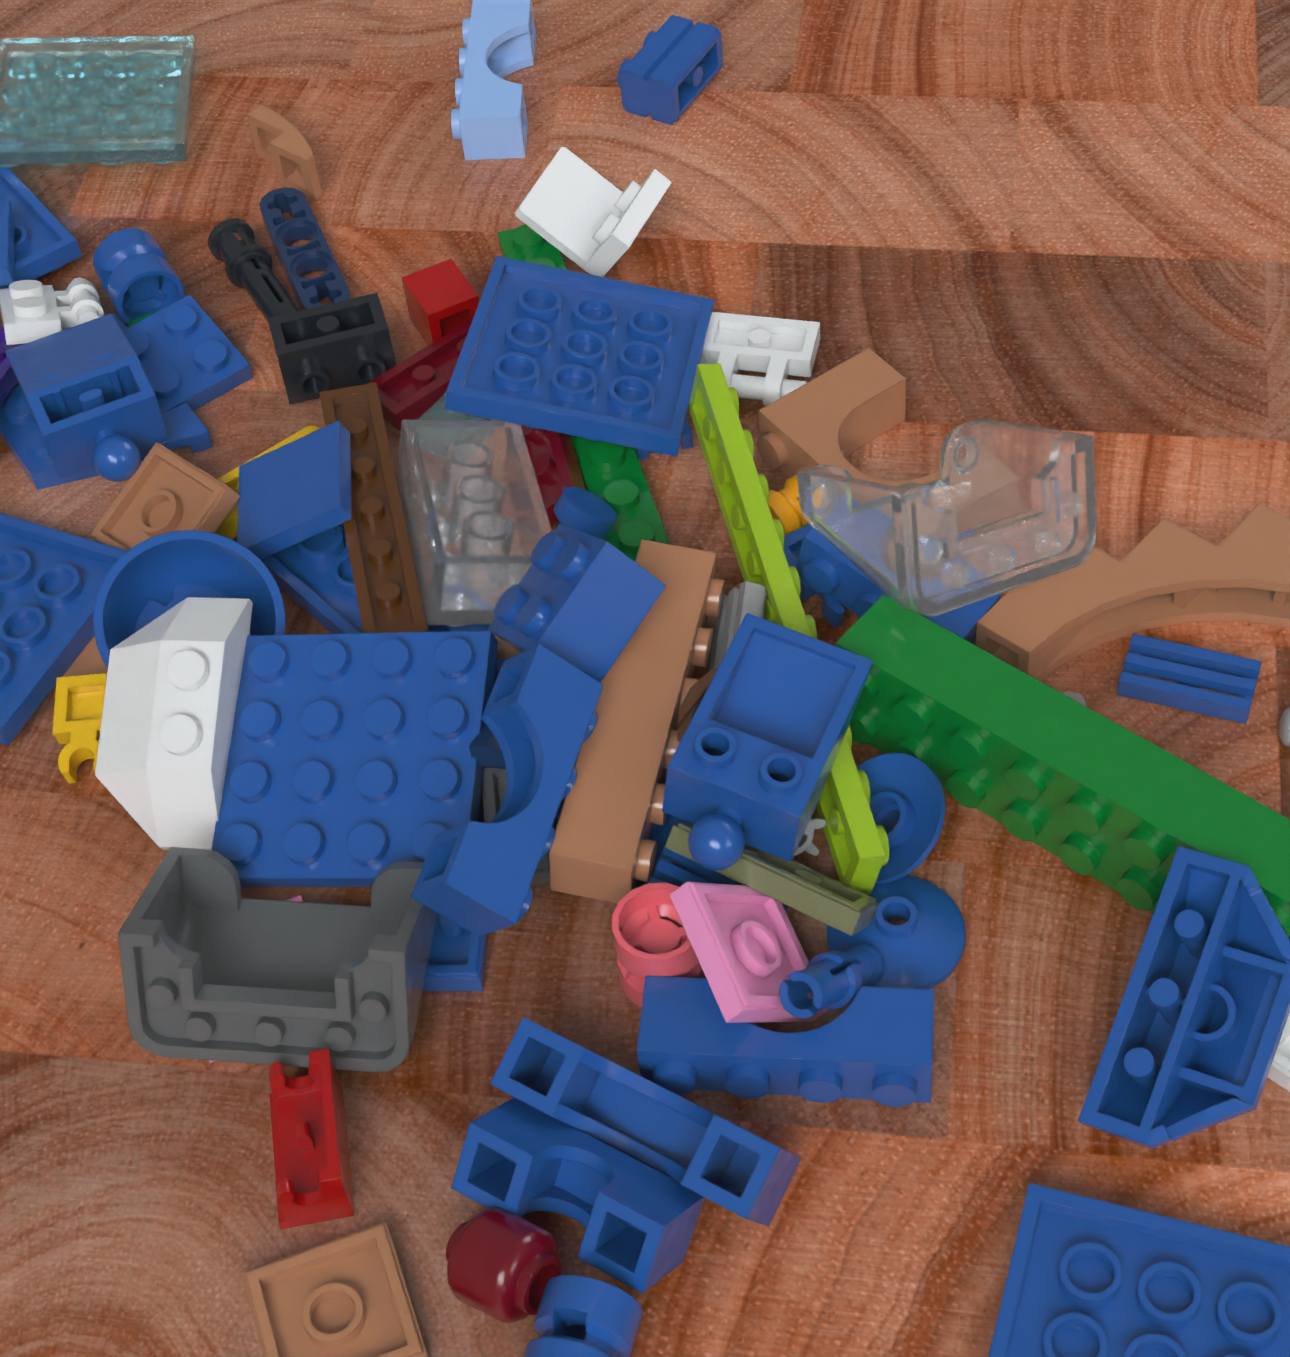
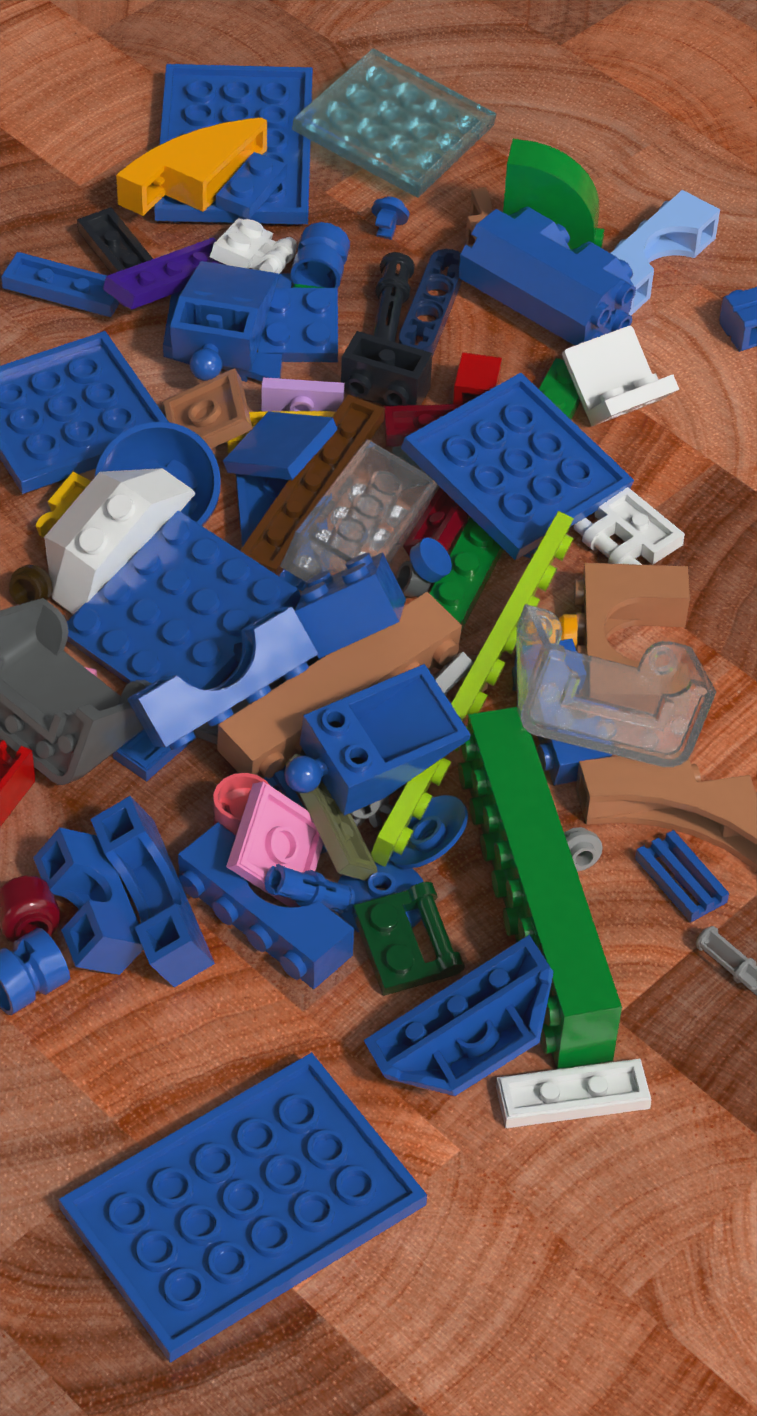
camera: 30 degrees right, 0 degrees up
none -> dark brown plate [9,564,53,605]
none -> lavender plate [262,377,344,412]
none -> dark green plate [352,882,465,996]
none -> blue plate [371,196,410,240]
none -> blue brick [459,207,636,346]
none -> green brick [503,139,605,250]

